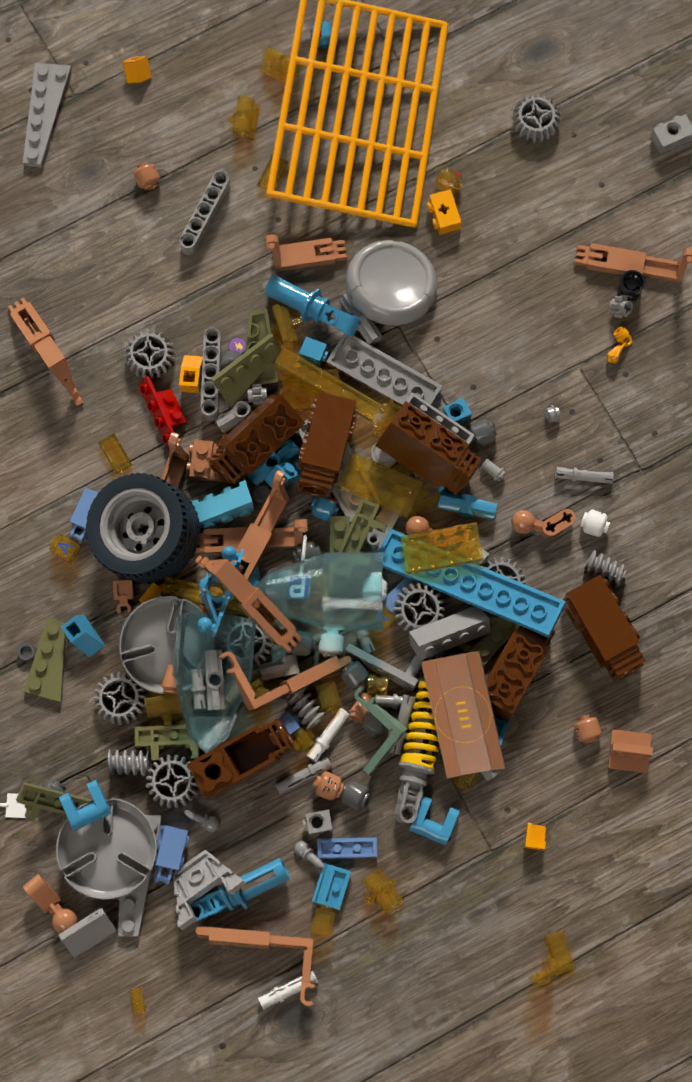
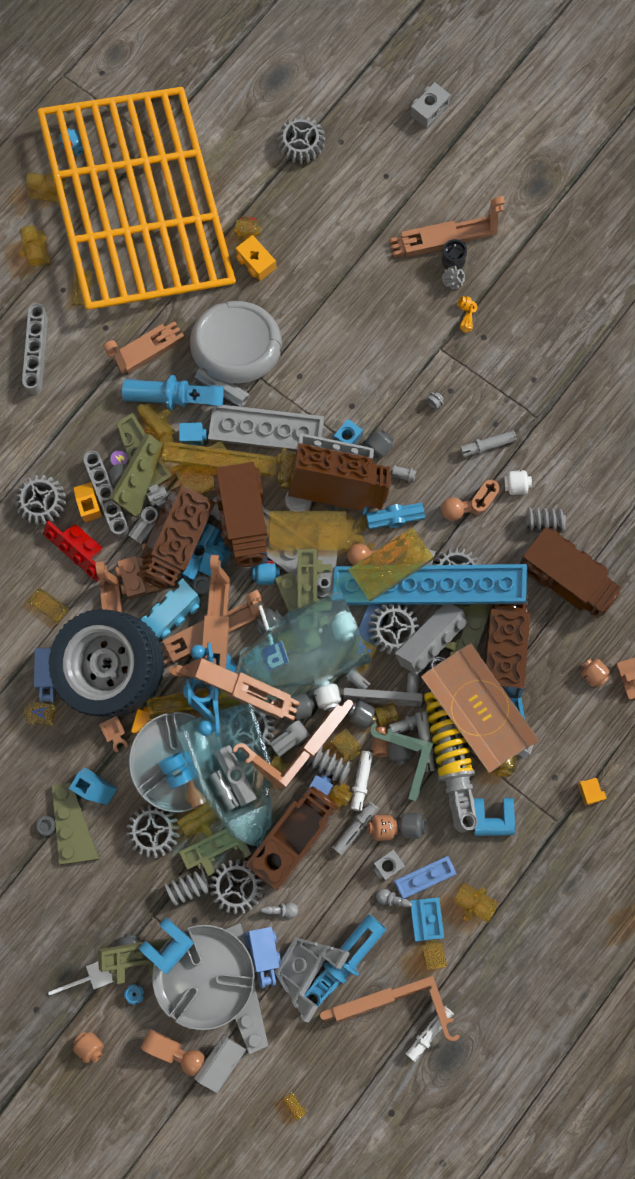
camera: 20 degrees left, 0 degrees up
none -> dark azure plate [124,984,144,1005]
none -> dark azure wheel [158,752,193,789]

